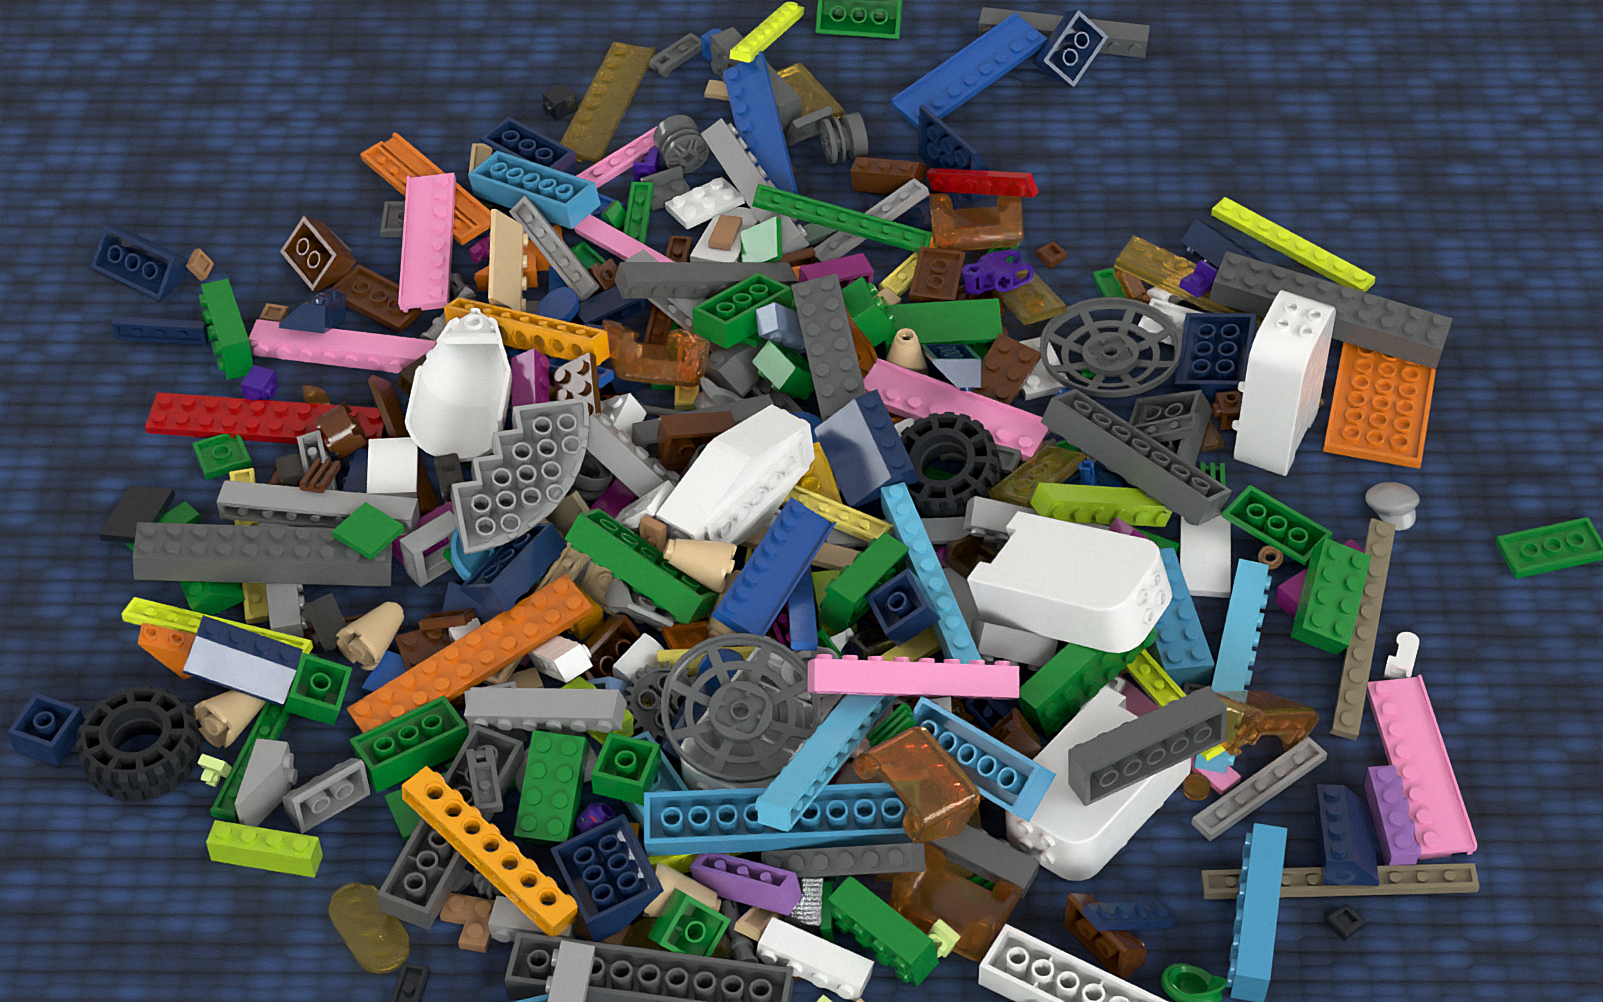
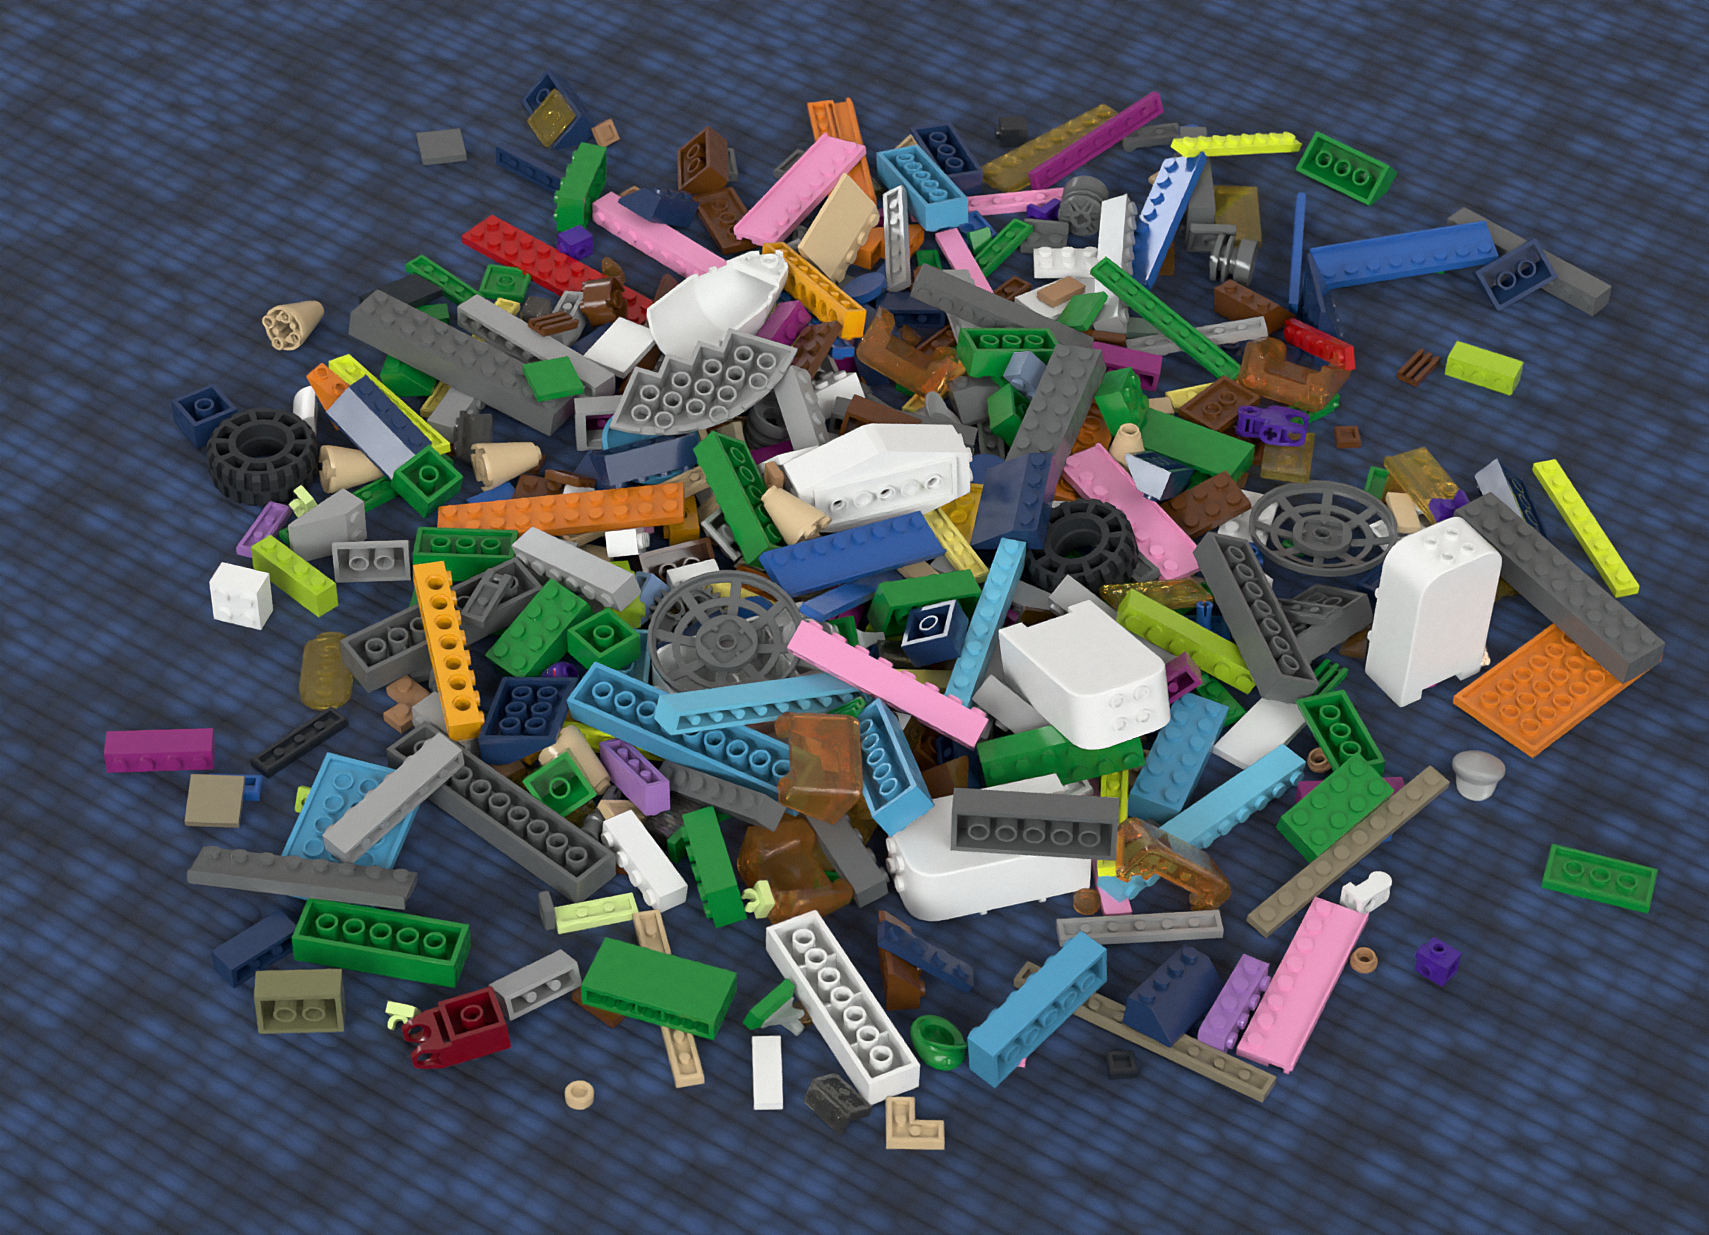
camera: 30 degrees right, 5 degrees down
none -> white brick [209,562,273,630]
none -> medium lavender tile [236,501,292,558]
none -> tan cone [262,301,324,351]
none -> white brick [293,386,318,434]
none -> green tile [405,255,484,306]
none -> dark grey tile [416,128,467,165]
none -> clear yellow tile [527,89,576,148]
none -> magenta plate [1028,91,1164,191]
none -> blue tile [1287,192,1306,316]
none -> medium nougat plate [1350,947,1378,973]
none -> tan tile [1385,492,1421,534]
none -> reddish brown tile [1396,348,1441,387]
none -> dark purple brick [1415,937,1462,987]
none -> lime brick [1445,341,1524,396]

